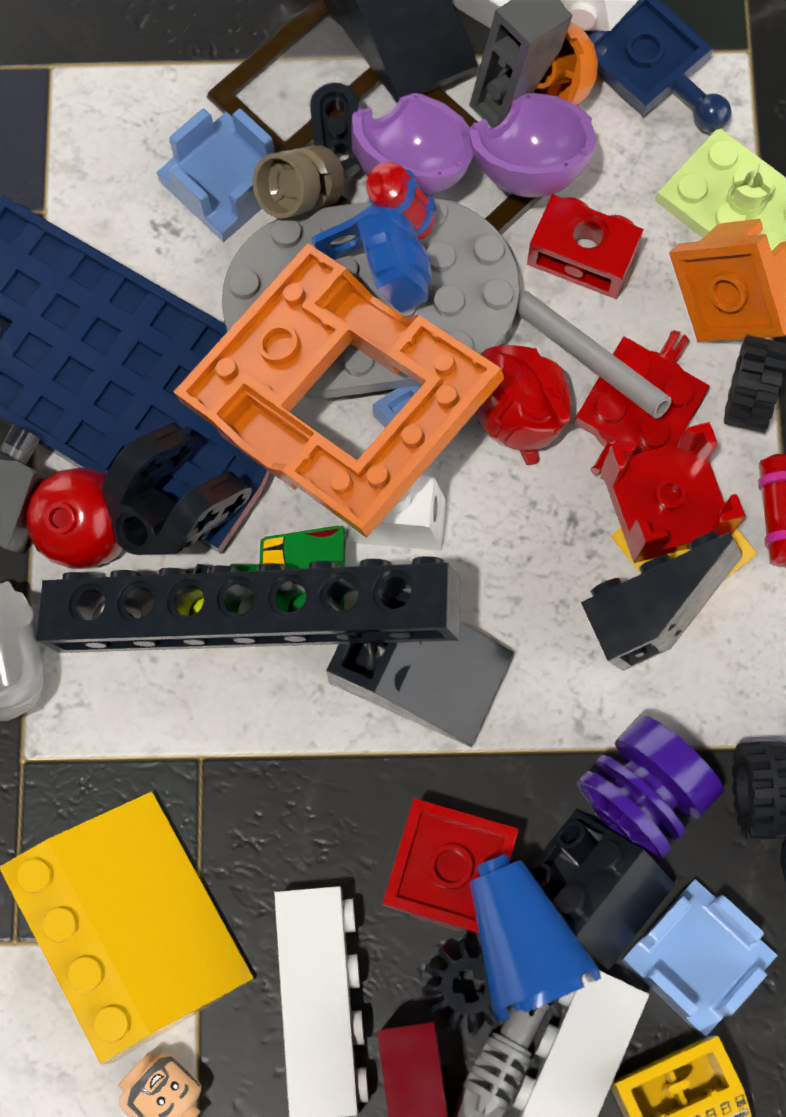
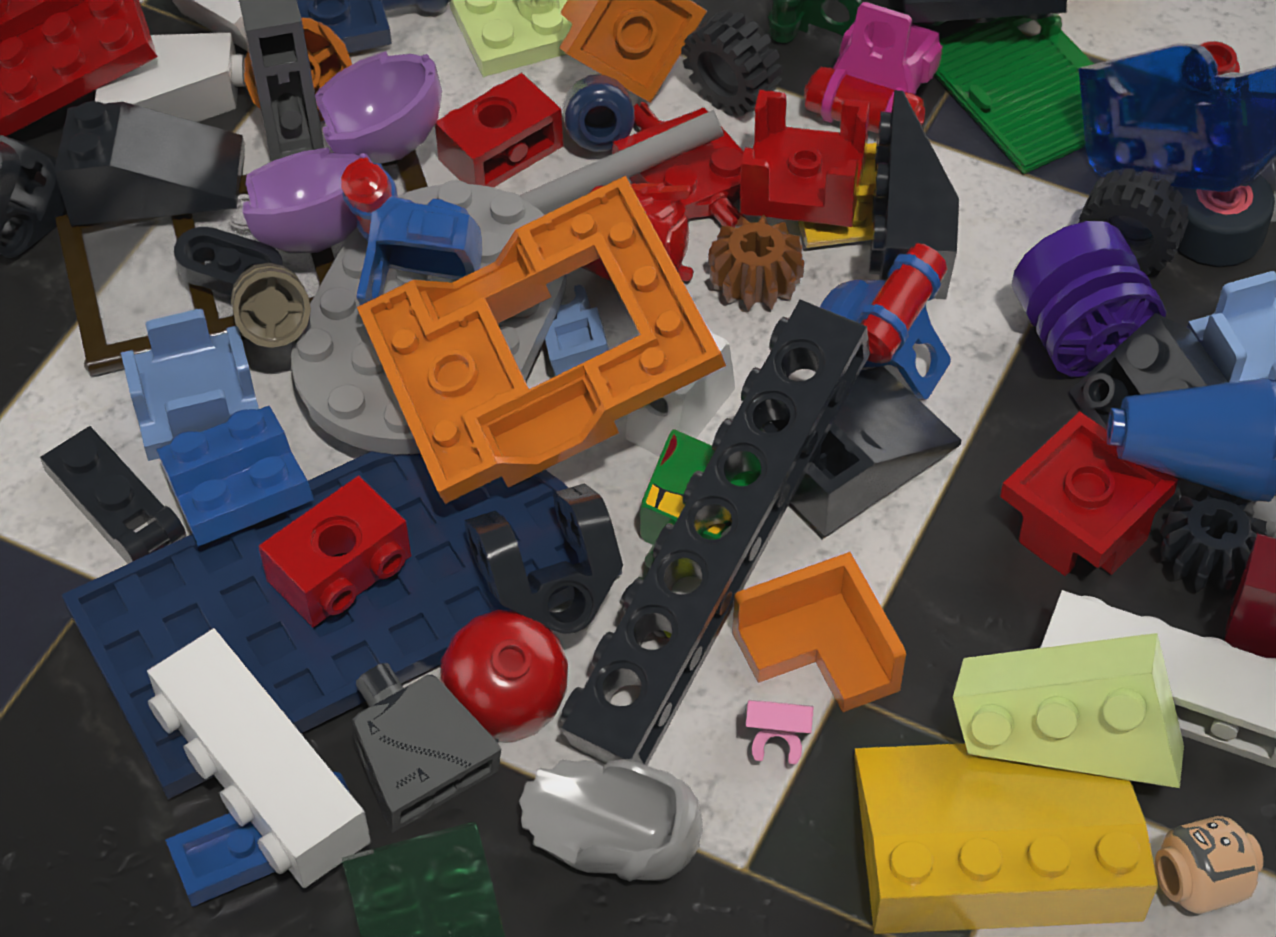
camera: 65 degrees left, 20 degrees down
none -> black plate [40,426,186,564]
none -> blue plate [156,405,314,546]
none -> red brick [258,475,411,627]
none -> dark blue head [563,75,635,152]
none -> dark orange gear [708,214,805,312]
none -> orange panel [732,552,906,712]
none -> bright pink tile [746,700,814,764]
none -> piece [820,243,951,399]
none -> yellowish green wedge [953,633,1184,788]

